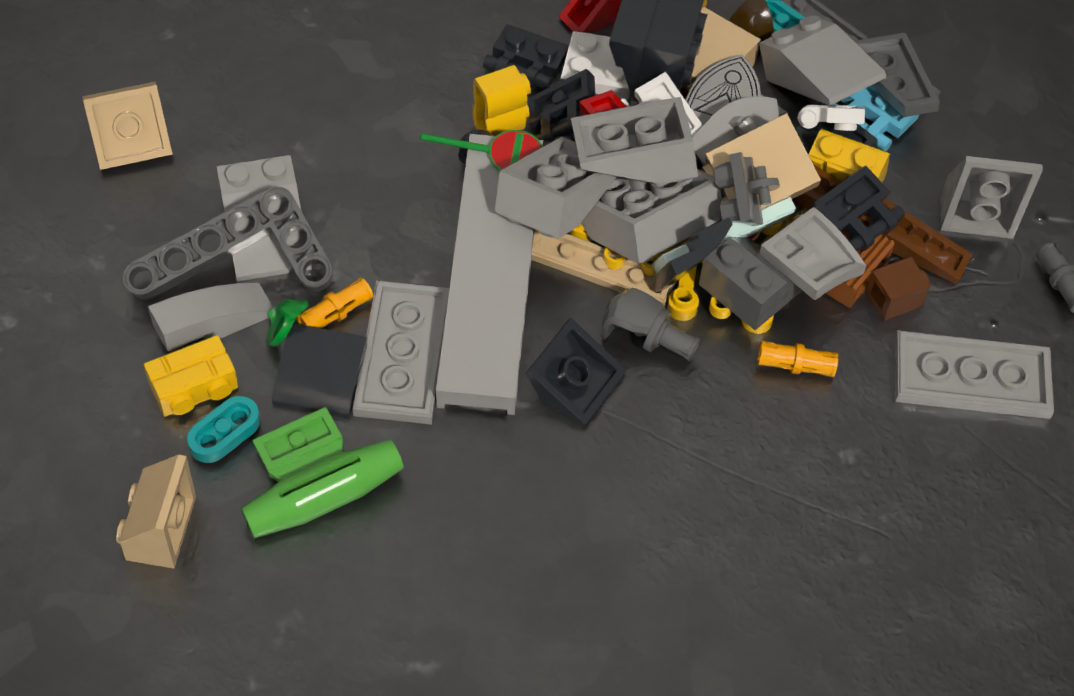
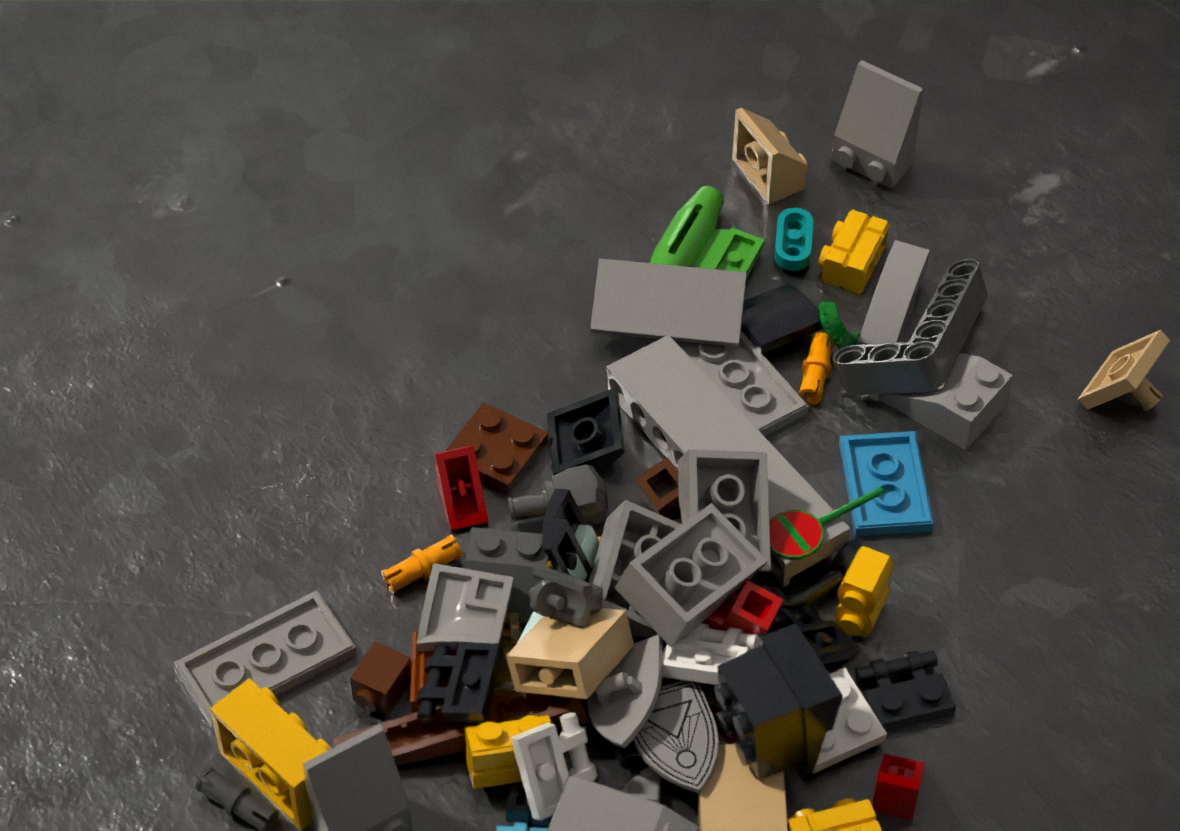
camera: 145 degrees right, 5 degrees down
none -> yellow brick [210,678,331,831]
none -> red slope [434,445,489,530]
none -> reddish brown plate [445,402,549,495]
none -> light grey tile [590,258,747,347]
none -> reddish brown brick [635,457,680,517]
none -> light grey slope [832,60,923,189]
none -> dark azure tile [839,431,934,537]

